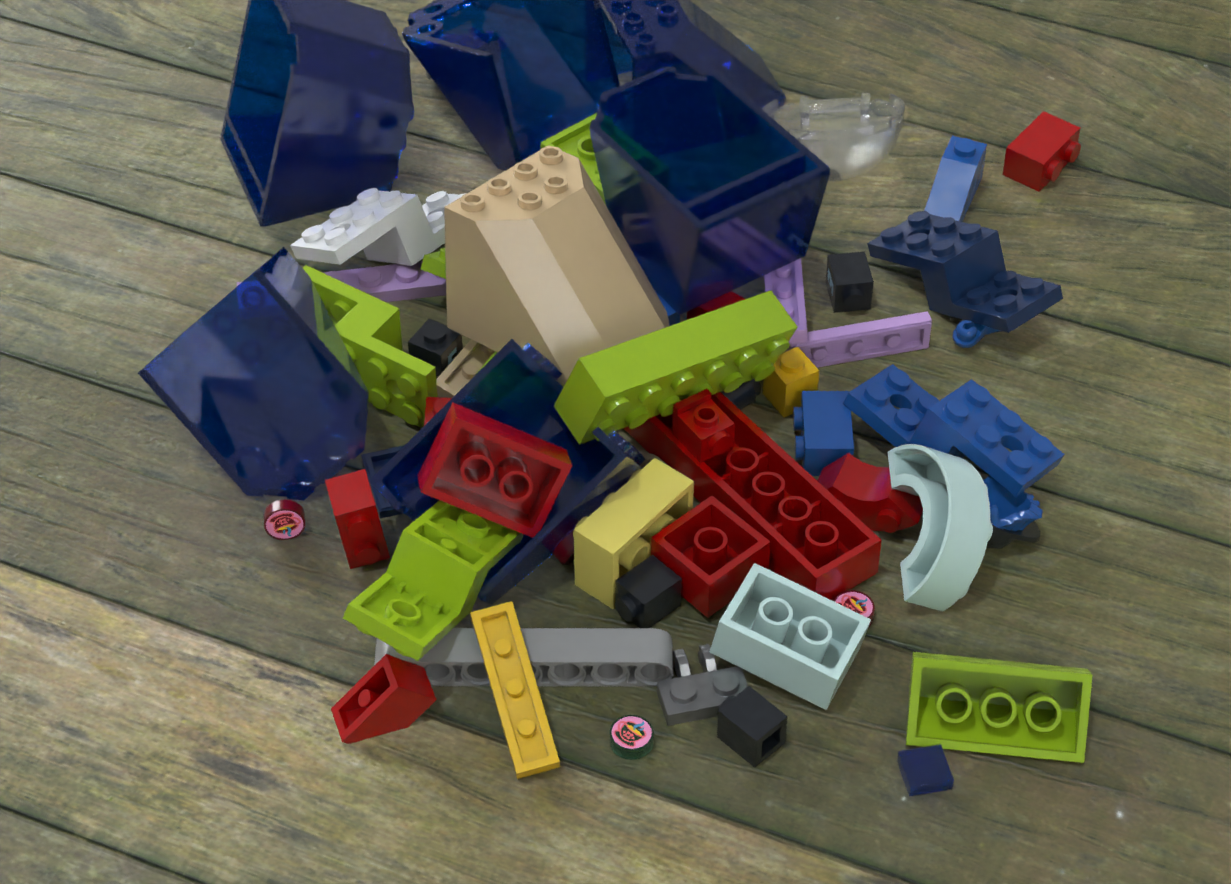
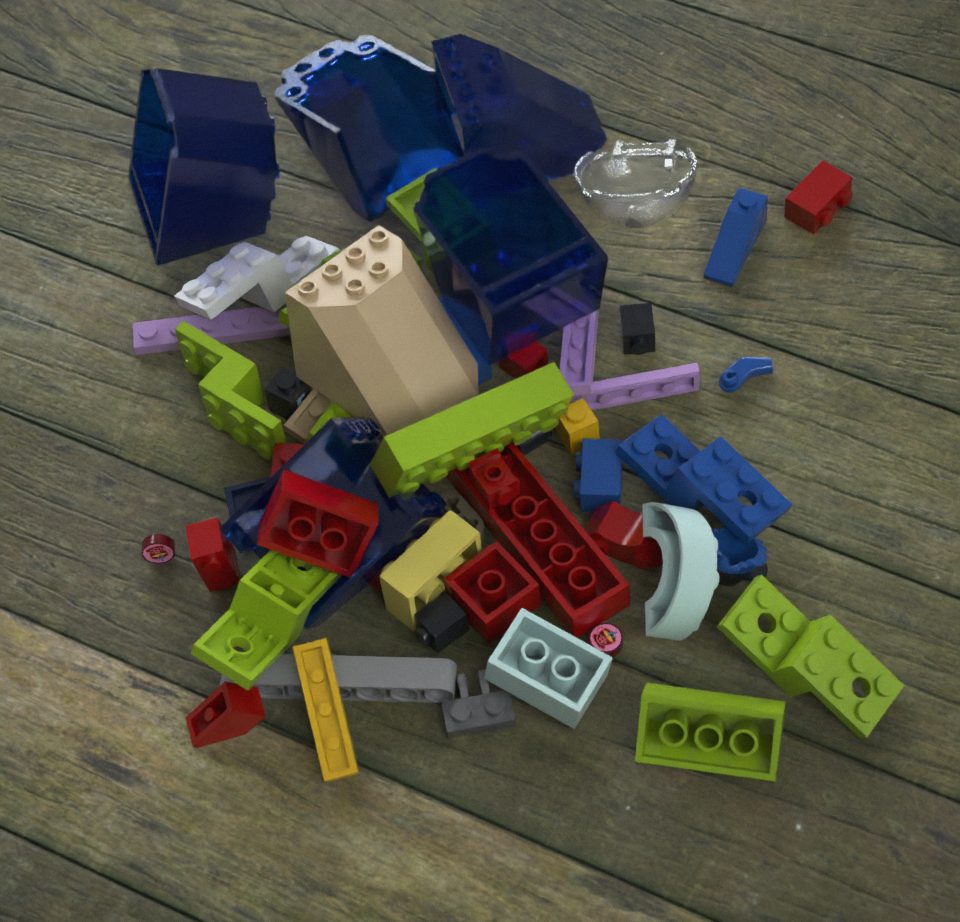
camera: 10 degrees right, 10 degrees up
clear blue windscreen [138,247,369,501] -> none
tile [609,715,654,760] -> none
black brick [717,686,788,768] -> none
dark blue bracket [867,211,1063,333] -> none
clear blue tile [897,744,954,796] -> none
none -> lime bracket [717,574,905,739]

